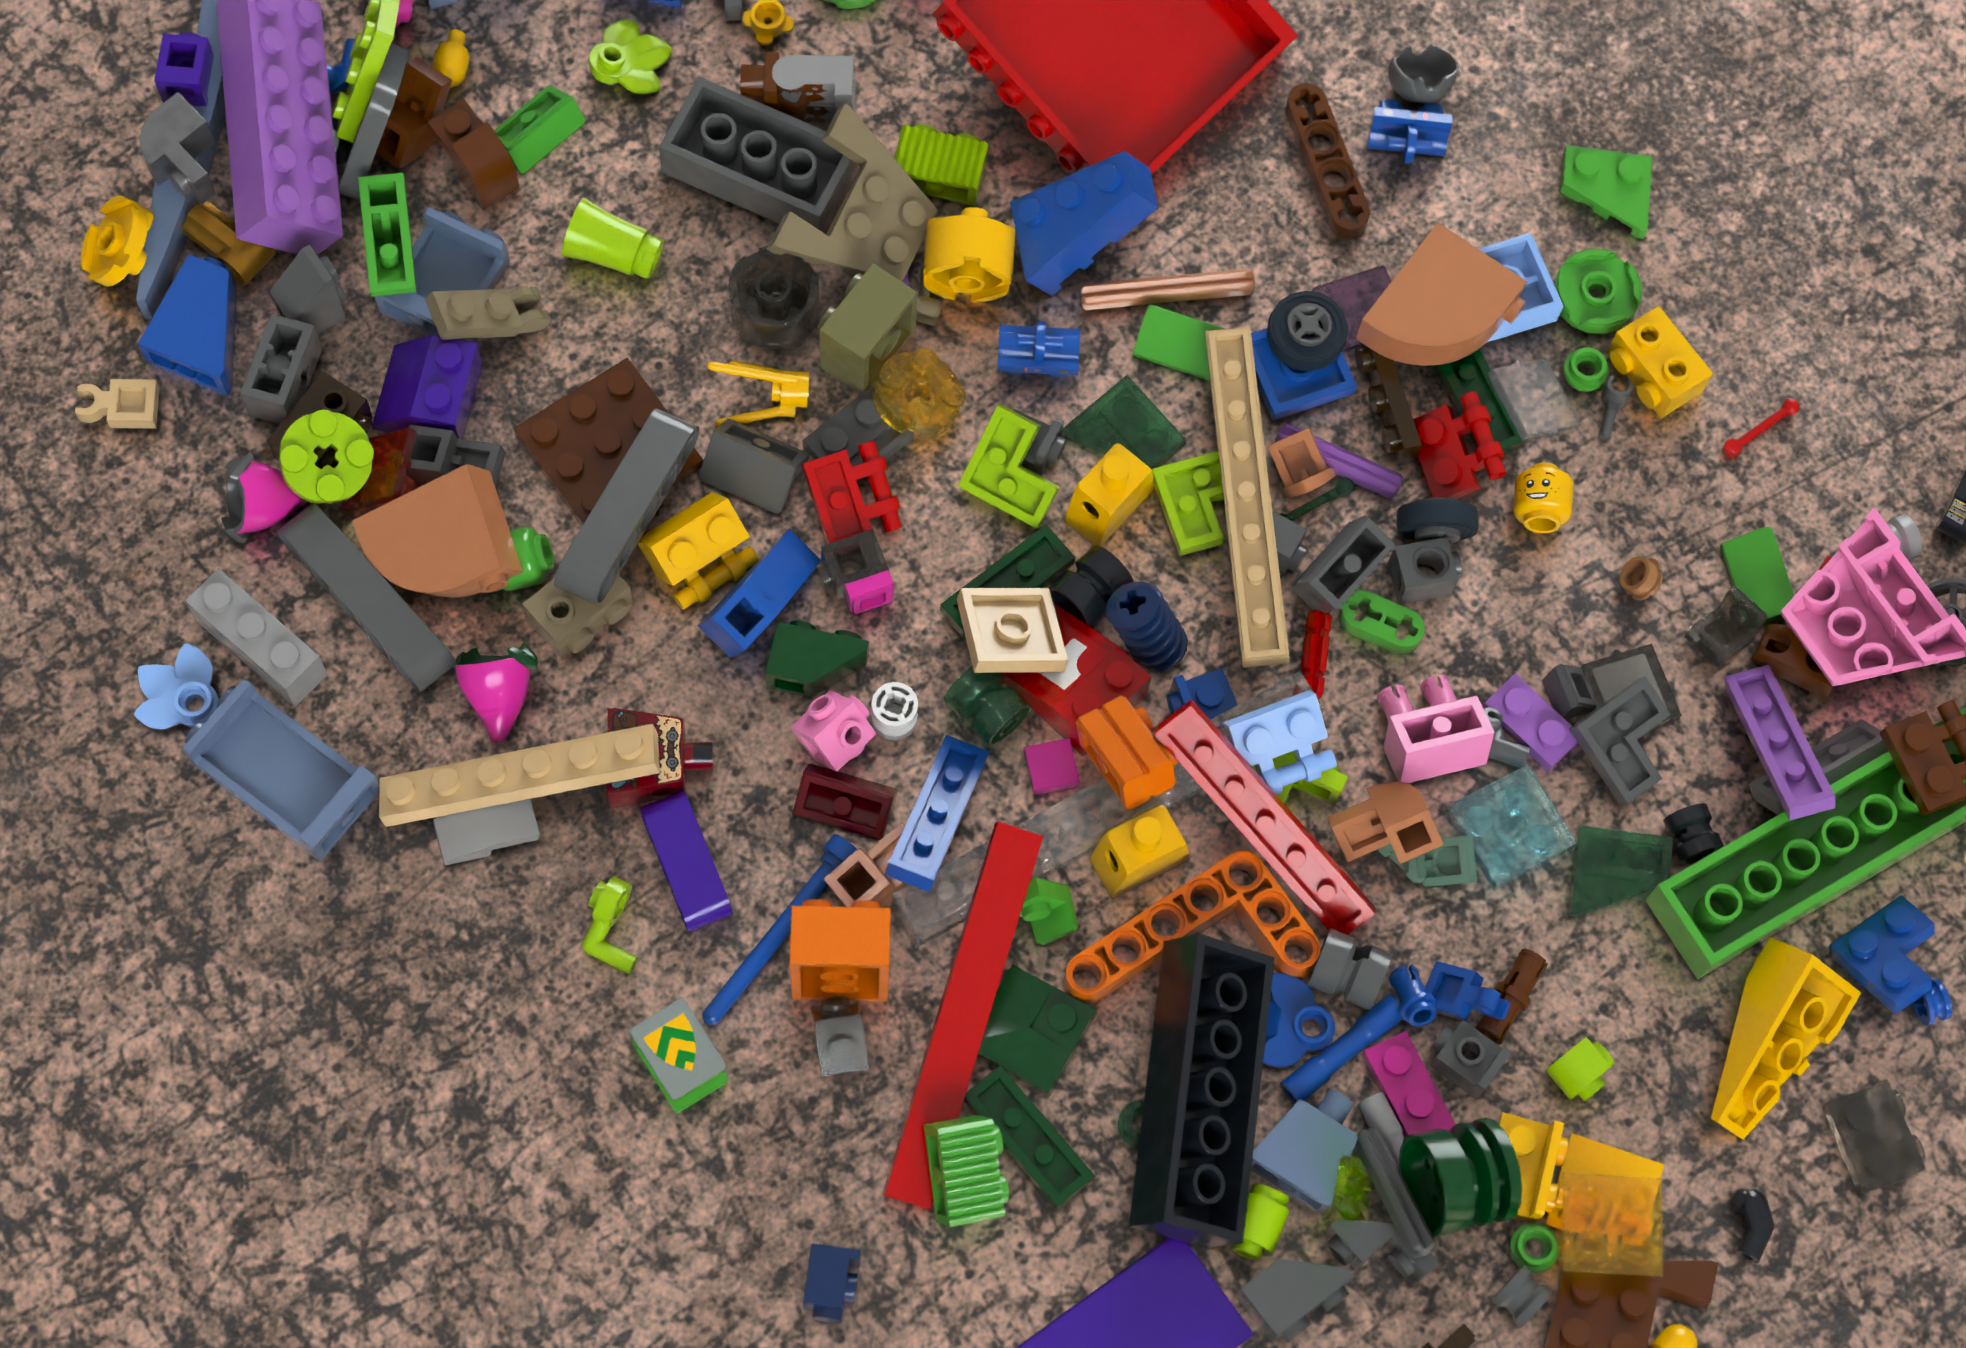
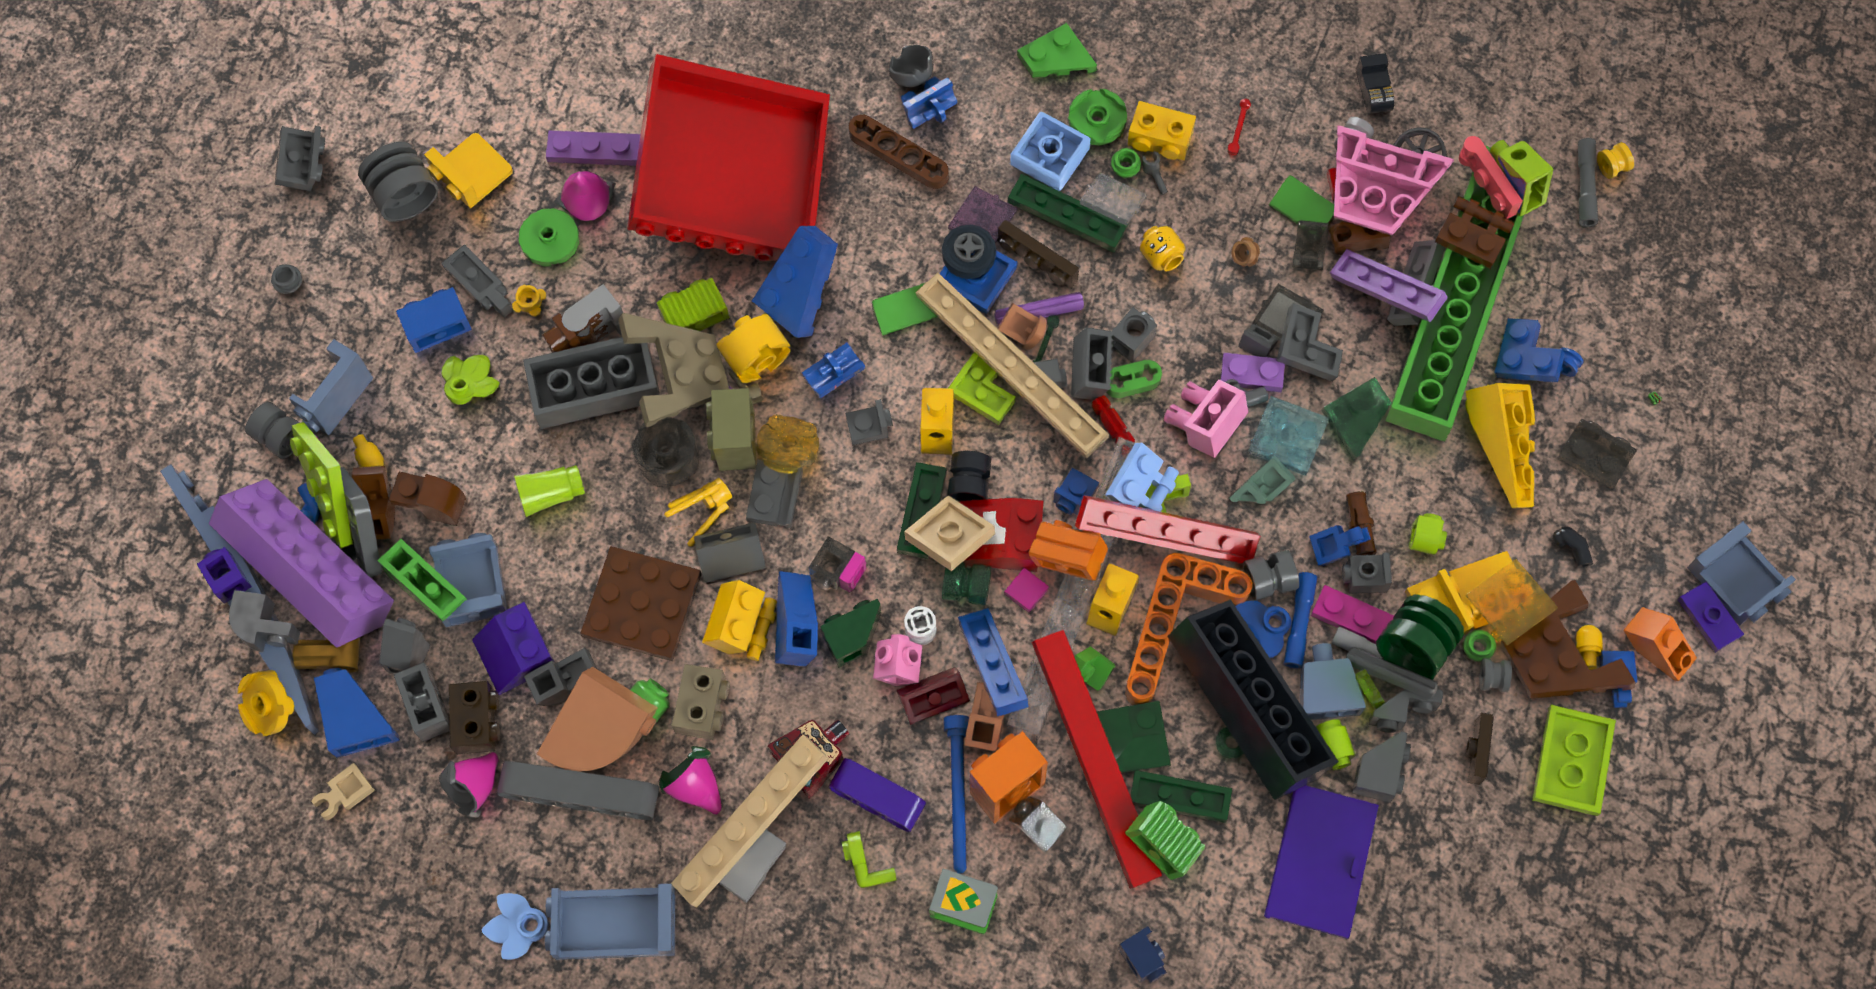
camera: 30 degrees left, 0 degrees up
light grey brick [185,568,328,707] -> none
lime plate [279,410,374,504] -> none
clear red piece [341,427,417,512] -> none
dark tan hinge [425,286,552,340] -> none
bright green slope [494,85,585,174] -> none
dark grey beam [554,408,699,605] -> none
red plate [801,440,902,551] -> none
lime plate [957,404,1060,529] -> none
clear green wing [1062,375,1186,470] -> none
nougat axle [1080,268,1255,310] -> none
dark blue piece [1106,582,1188,671] -> none
nougat brick [1327,782,1444,864] -> none
nougat brick [1356,223,1527,366] -> none
blue pin [1389,965,1438,1026] -> none
black wheel [1397,497,1478,544] -> none
red plate [1413,392,1507,500] -> none
black wheel [1663,803,1724,865] -> none

